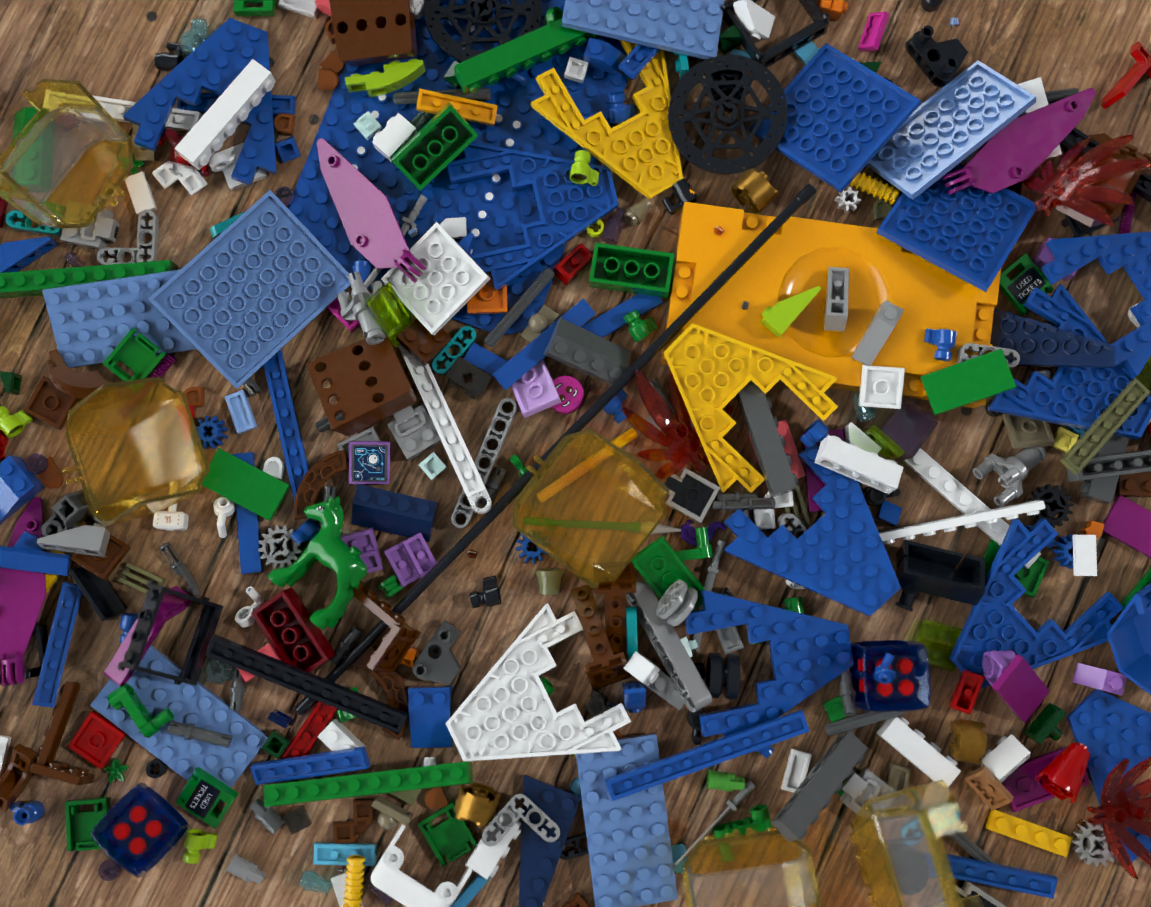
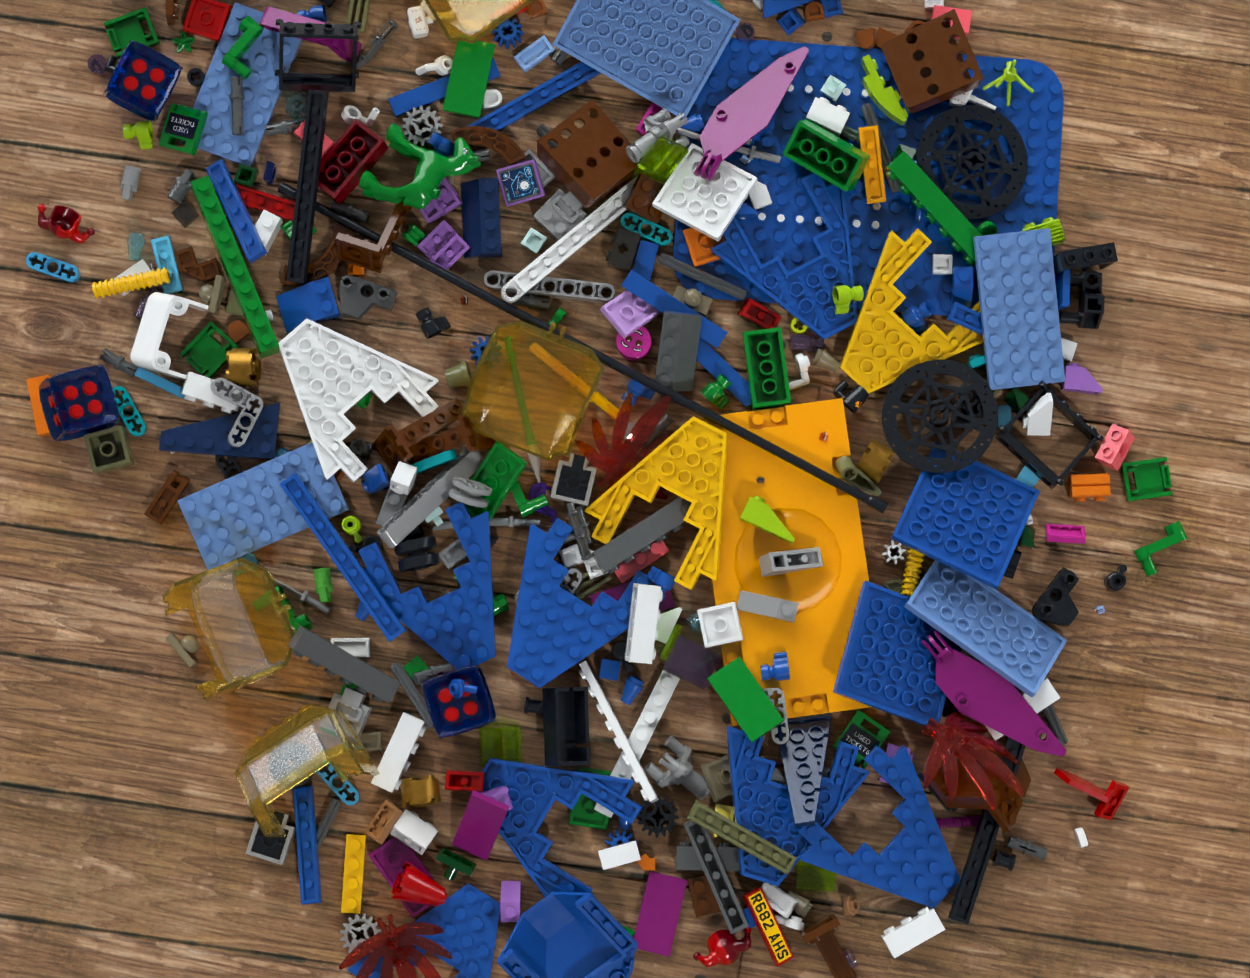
camera: 75 degrees right, 0 degrees up
none -> lime piece [342,516,363,543]
none -> blue cone [620,675,644,705]
none -> white plate [789,353,810,390]
none -> olive piece [835,456,882,496]

